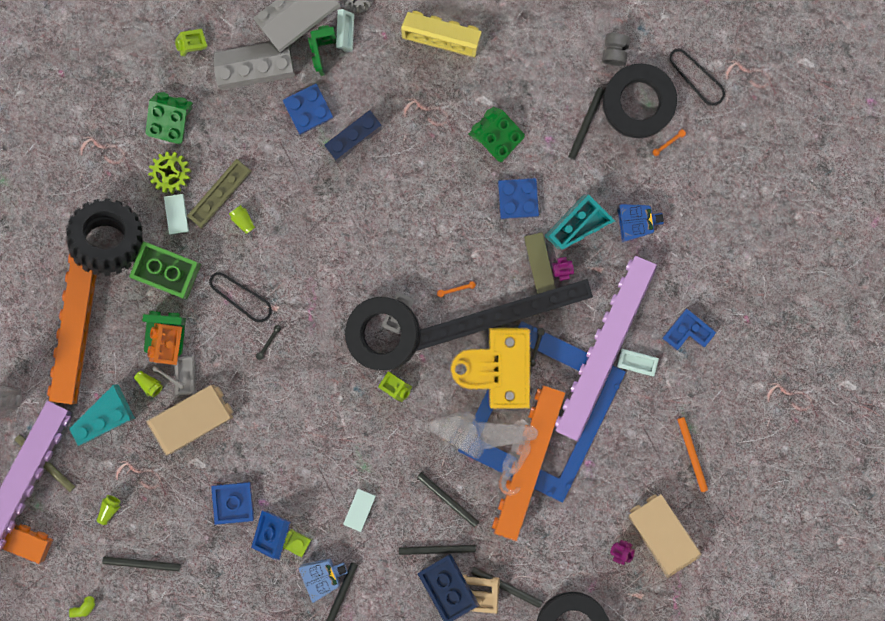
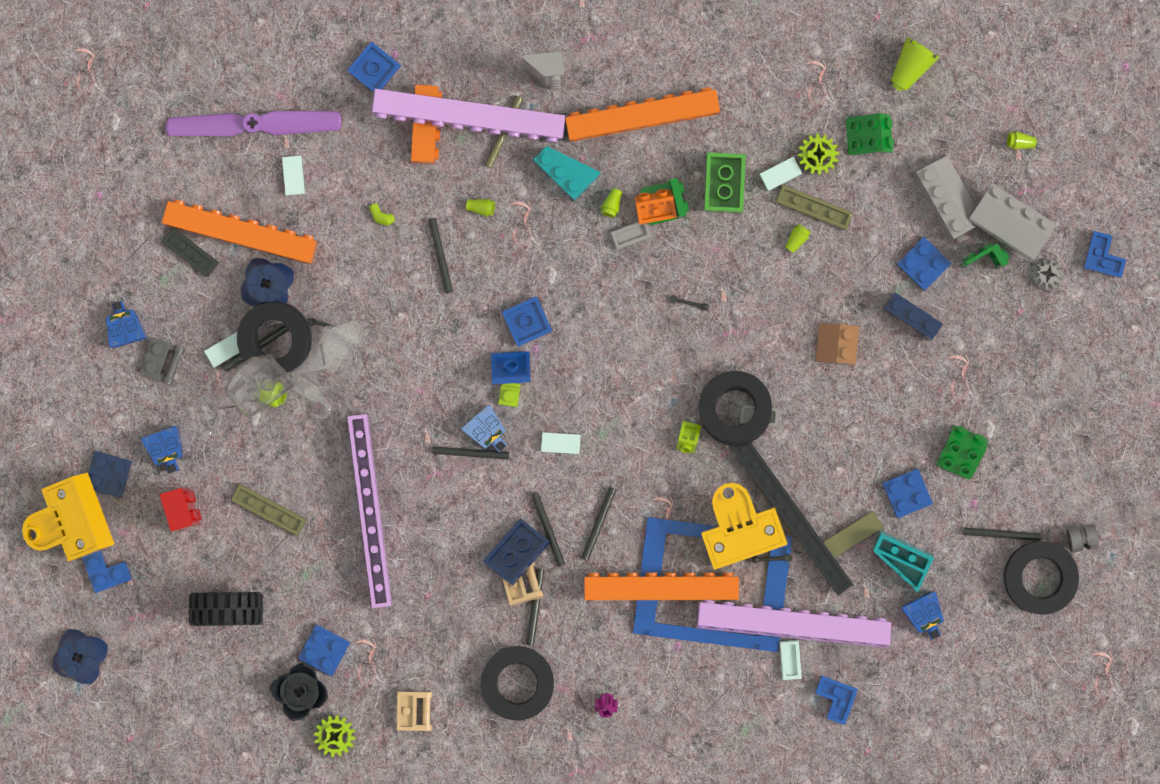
camera: 75 degrees right, 0 degrees up
black tyre [66,198,143,276] -> none
tan slope [146,385,233,455] -> none
light grey hinge [153,365,185,389] -> none
lime bracket [175,29,207,56] -> none
black piece [209,272,272,322] -> none
light aqua tile [336,9,354,52] -> none
light yellow slope [401,11,482,57] -> none
clear slope [427,411,538,496] -> none
orange hinge [437,281,476,297] -> none
magenta gear [552,257,574,281] -> none
tan slope [629,494,701,578] -> none
orange hinge [653,129,686,156] -> none
black piece [669,49,725,106] -> none
orange bar [677,417,708,492] -> none
none -> medium nougat slope [815,323,859,365]
none -> lime cone [891,36,940,92]

